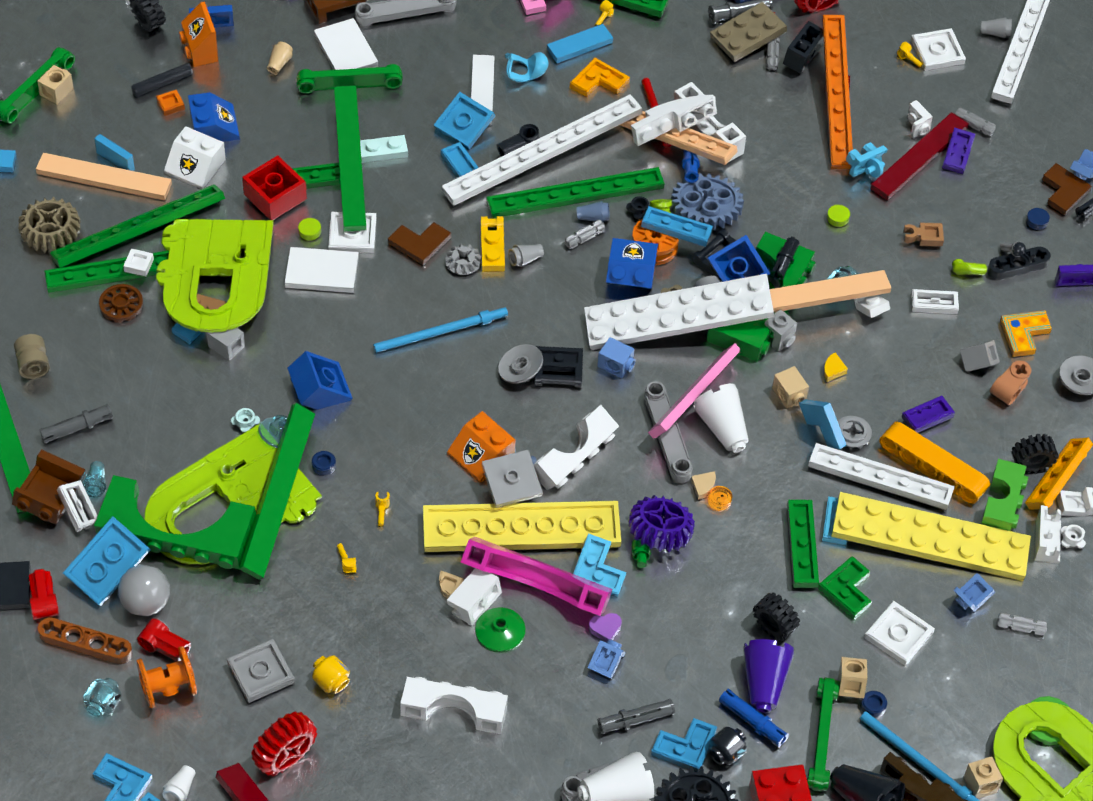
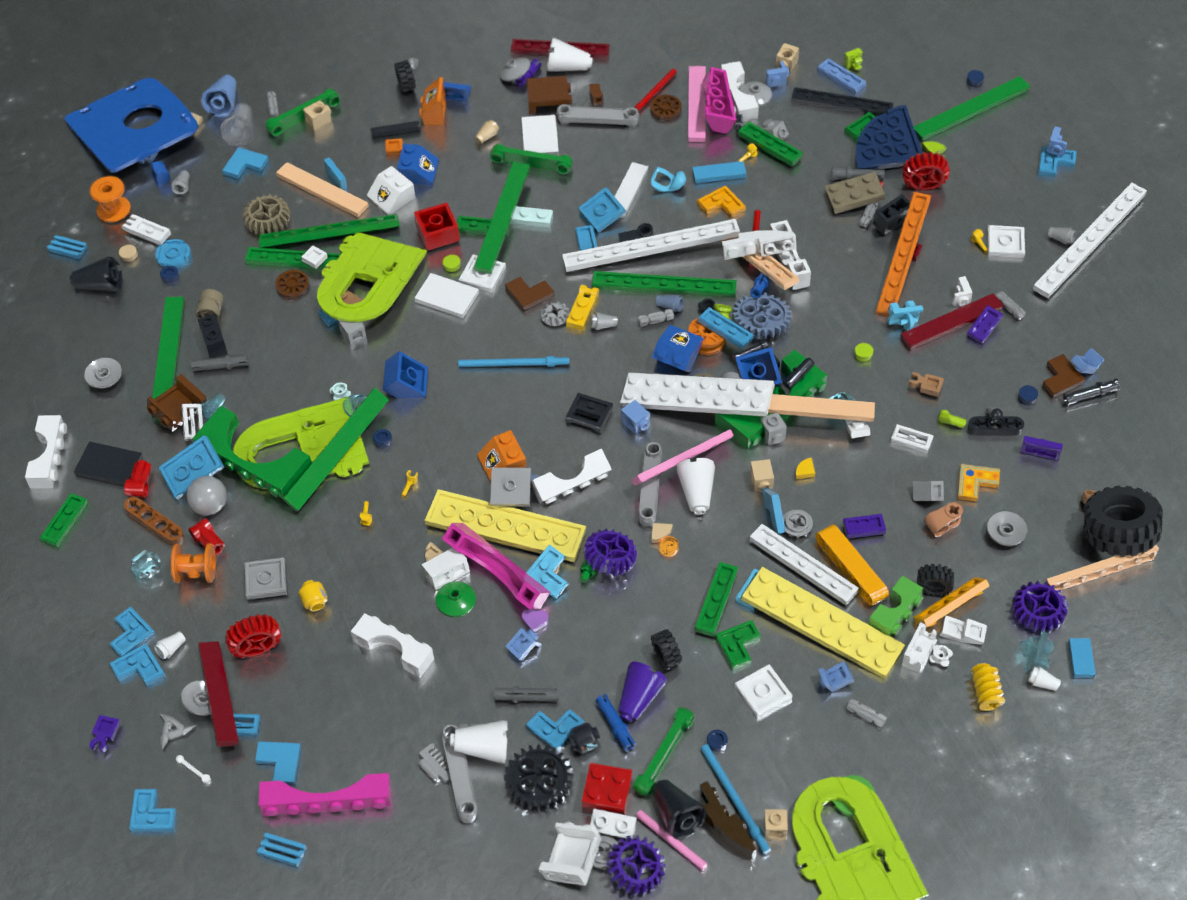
camera: 25 degrees right, 0 degrees up
light grey dish [498,344,543,384] -> none
tan brick [838,657,867,698] -> none
none -> black brick [197,314,228,358]

